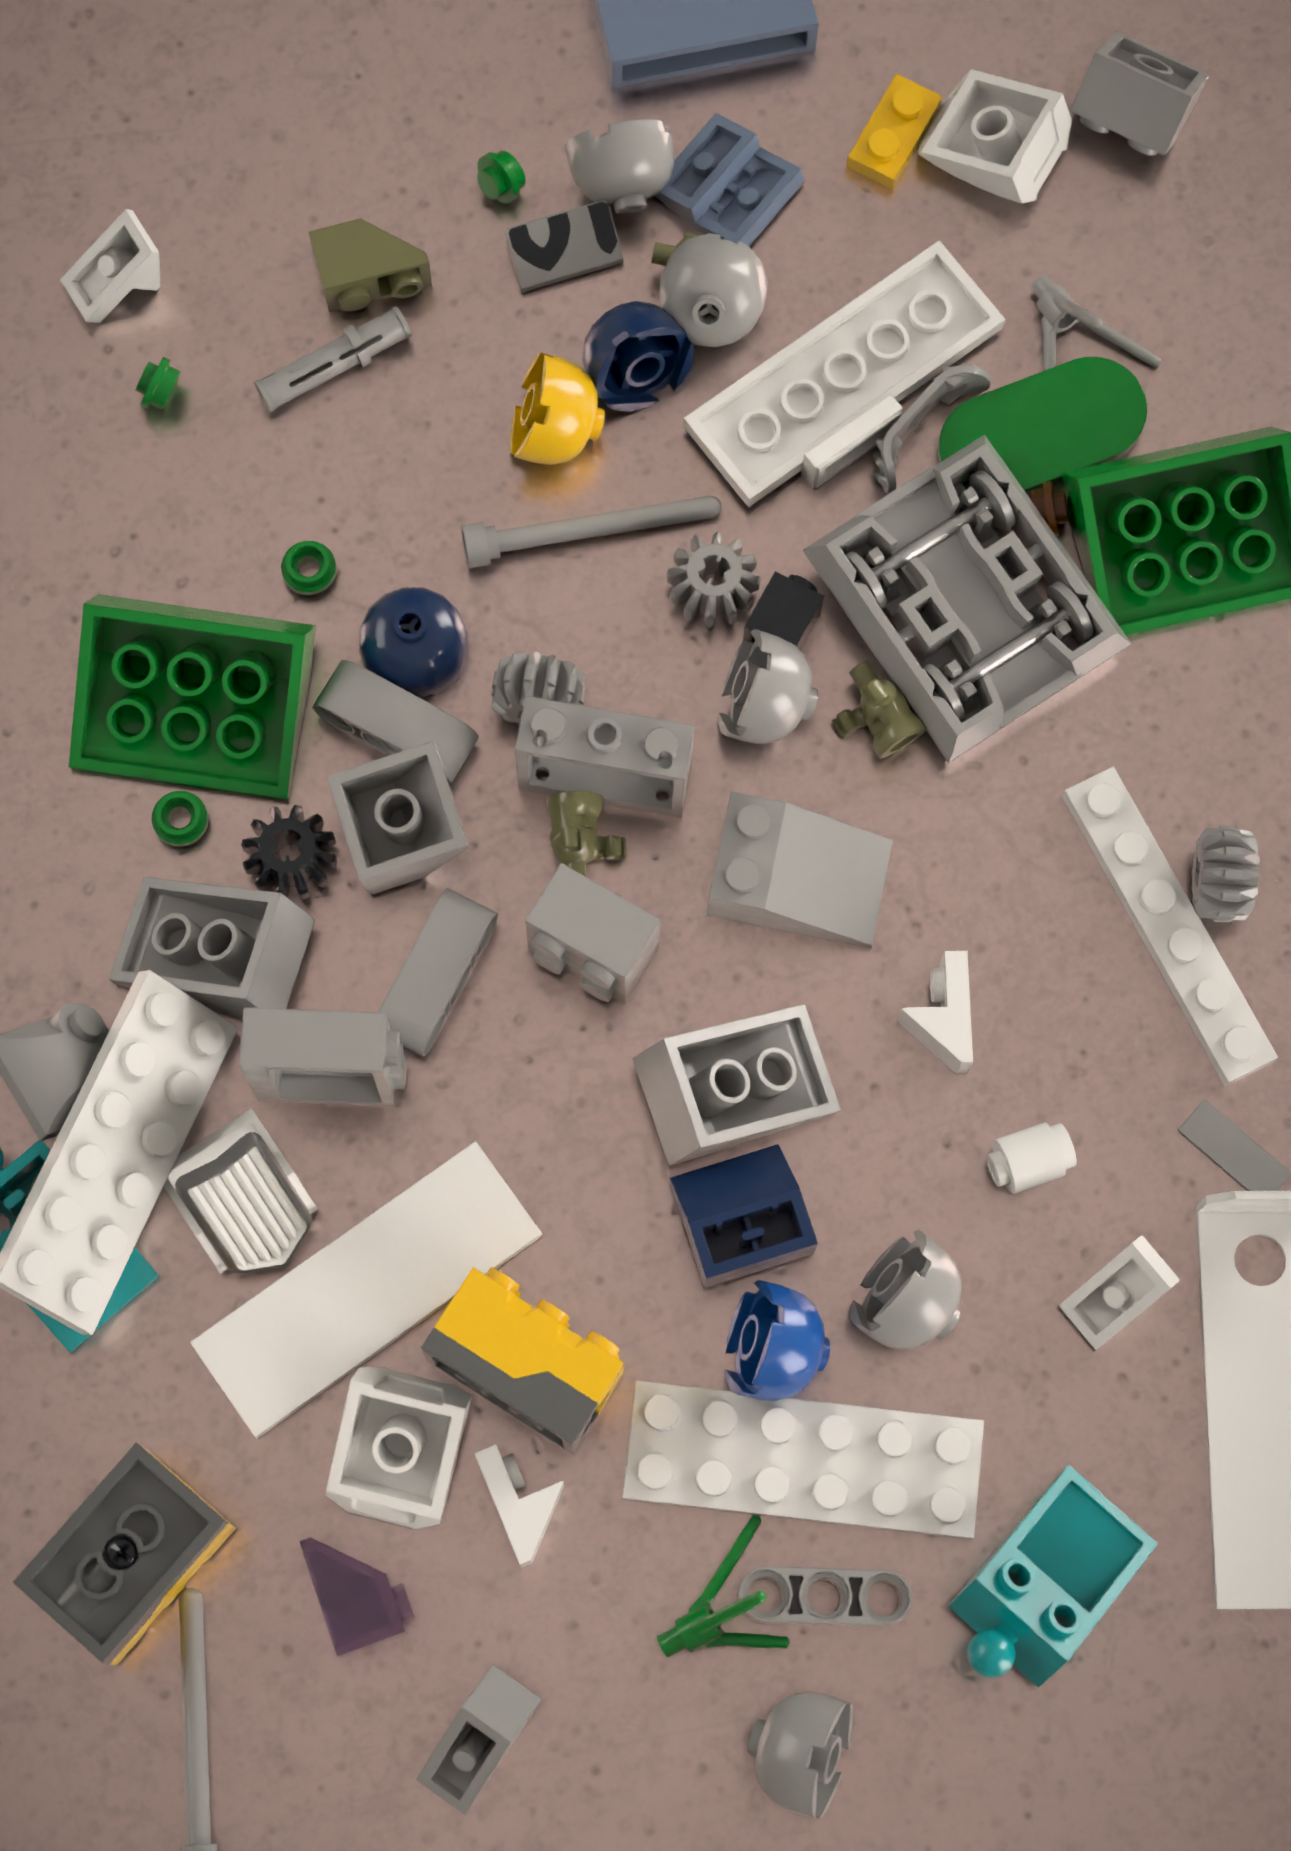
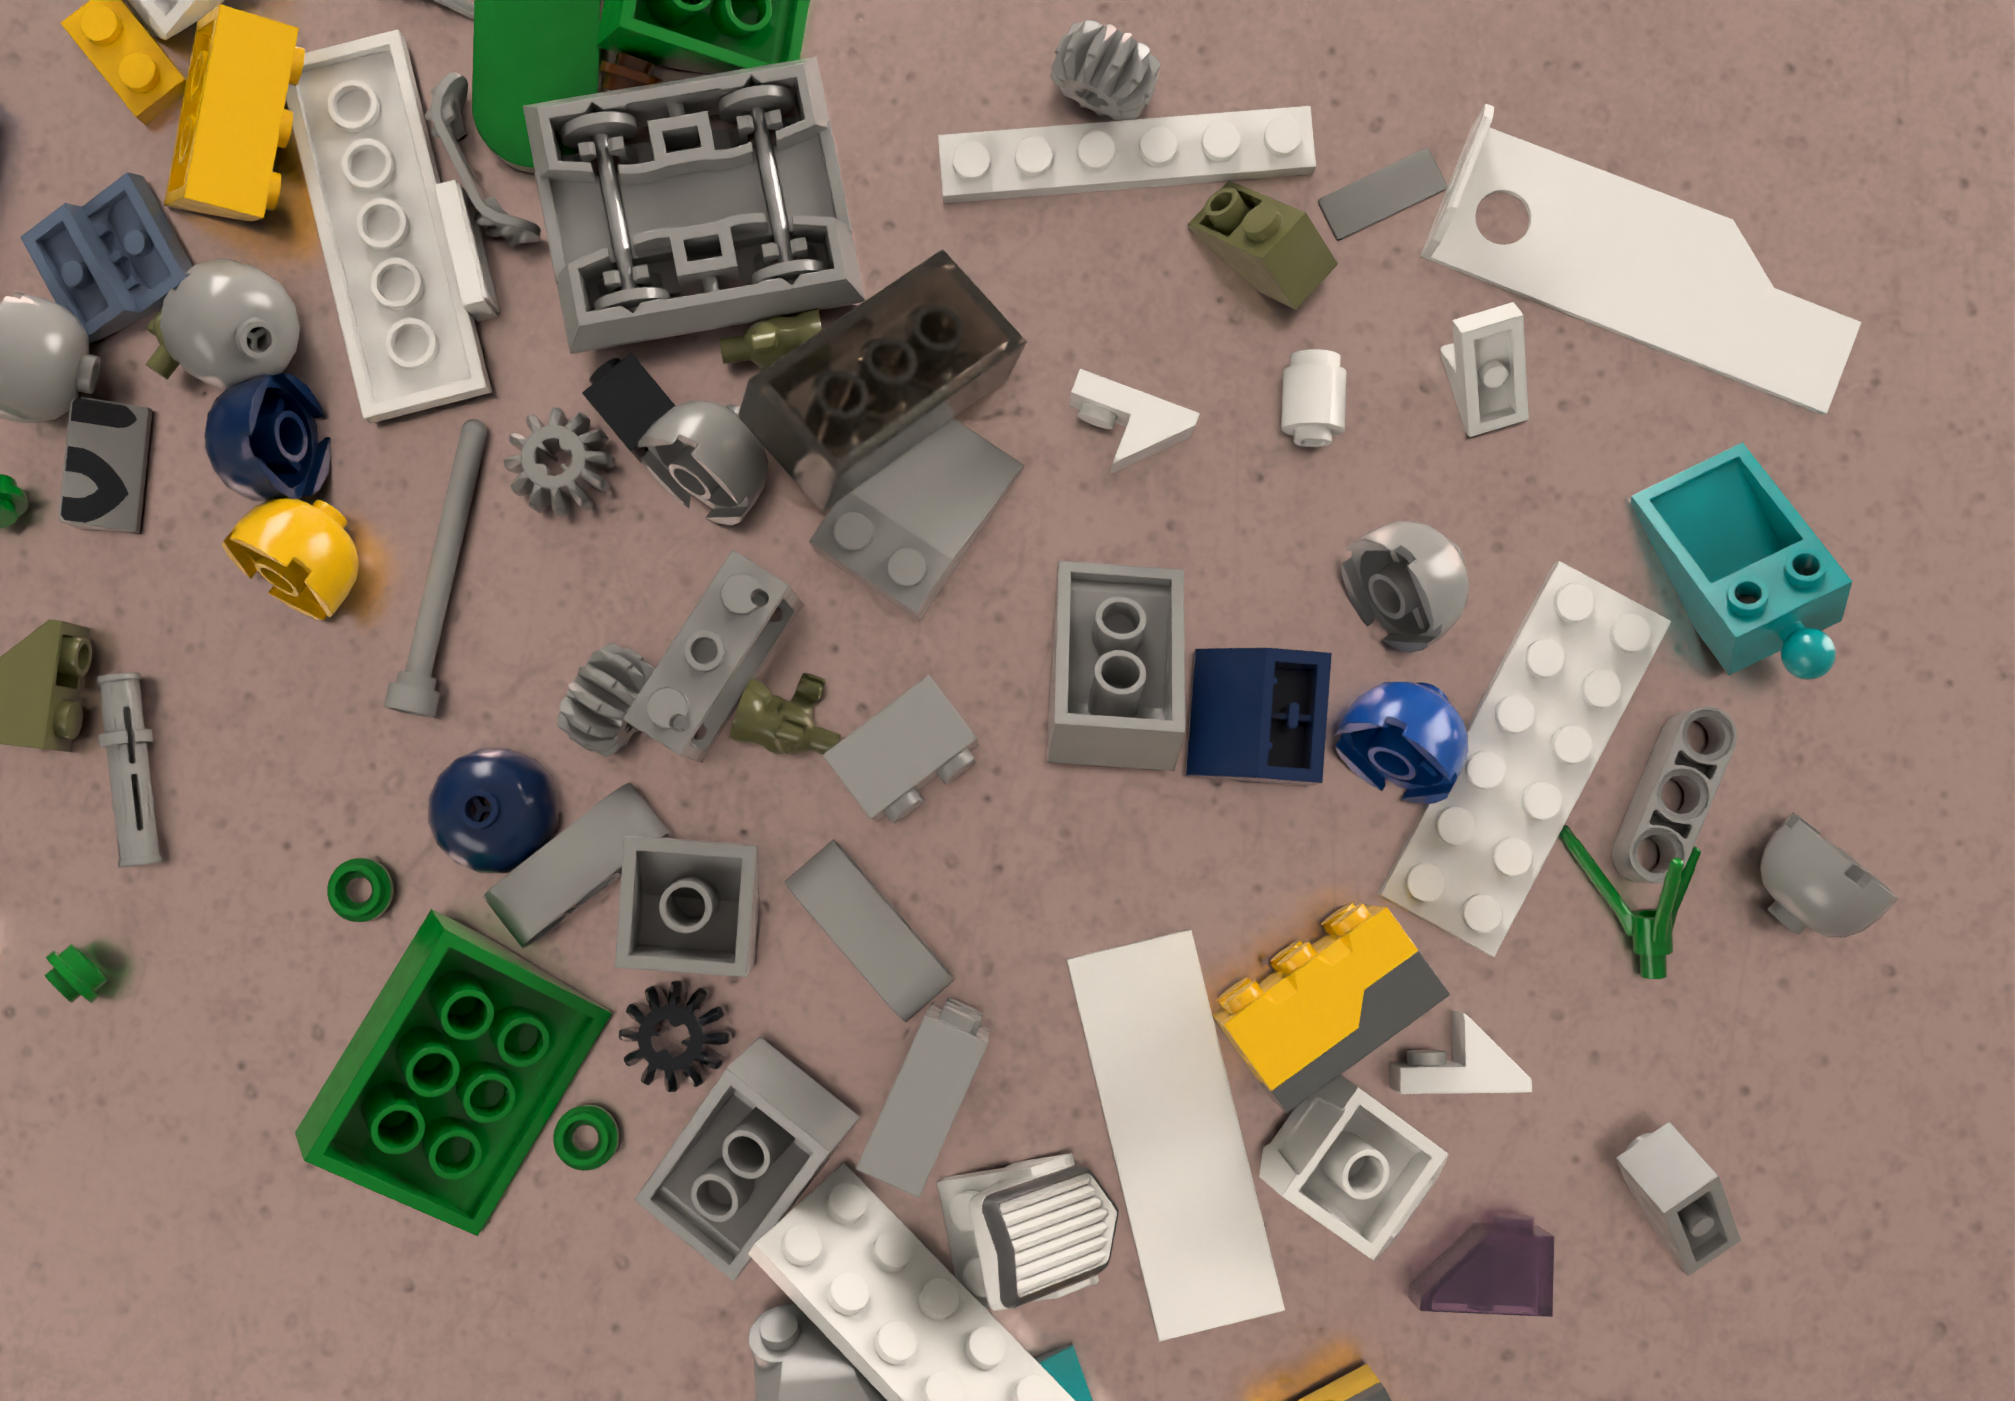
camera: 65 degrees left, 10 degrees up
none -> yellow slope [163,4,305,222]
none -> clear smoke brick [738,249,1027,512]
none -> olive slope [1187,180,1338,310]

